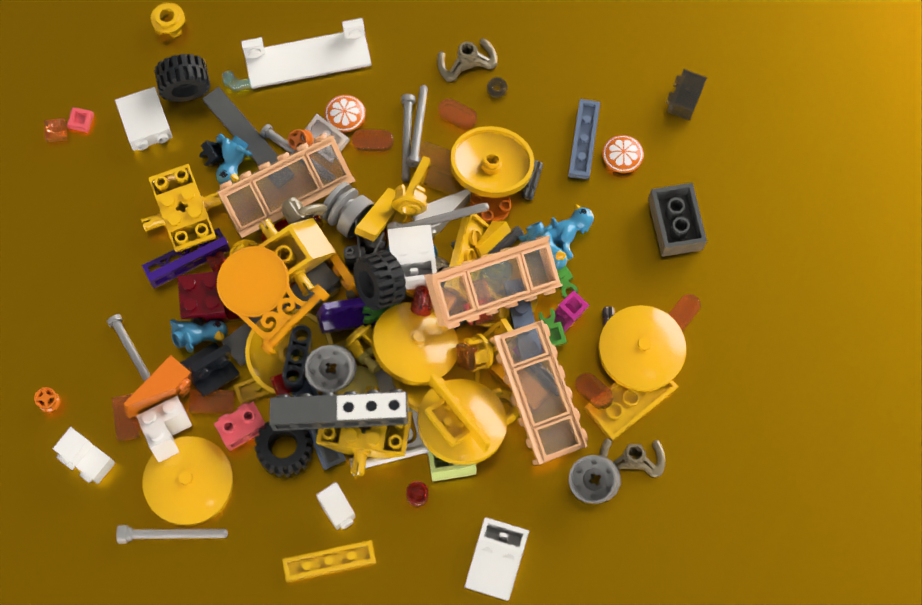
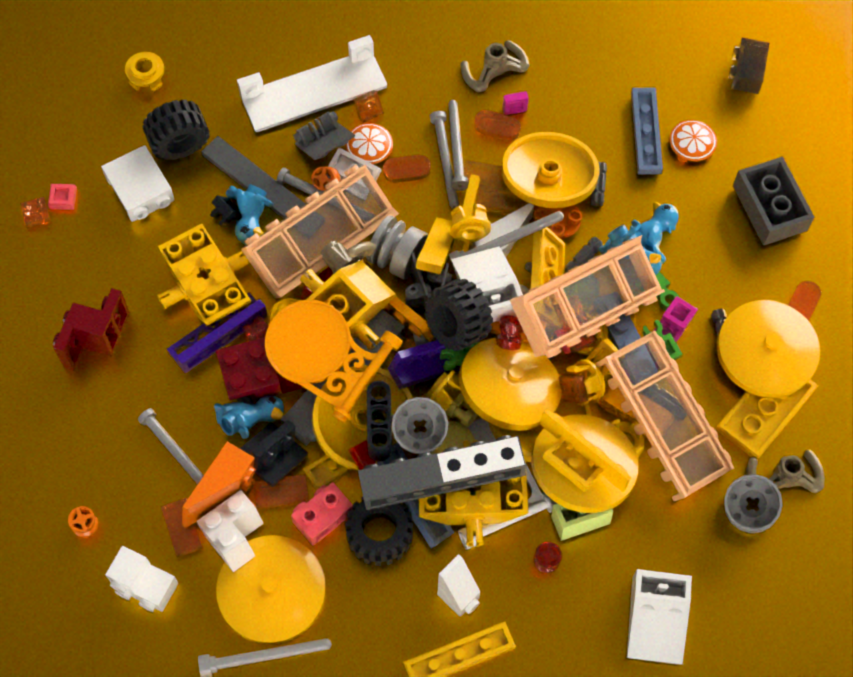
camera: 10 degrees left, 5 degrees down
clear light blue arm [222,71,251,91] -> none
yellow piece [475,221,511,258] -> none
clear smoke plate [487,77,507,97] -> none
clear orange tile [575,373,613,409] -> none
none -> dark red bracket [53,288,130,371]
none -> dark grey hinge [293,111,355,160]
none -> clear orange tile [353,90,384,123]
none -> dark pink tile [502,91,529,115]

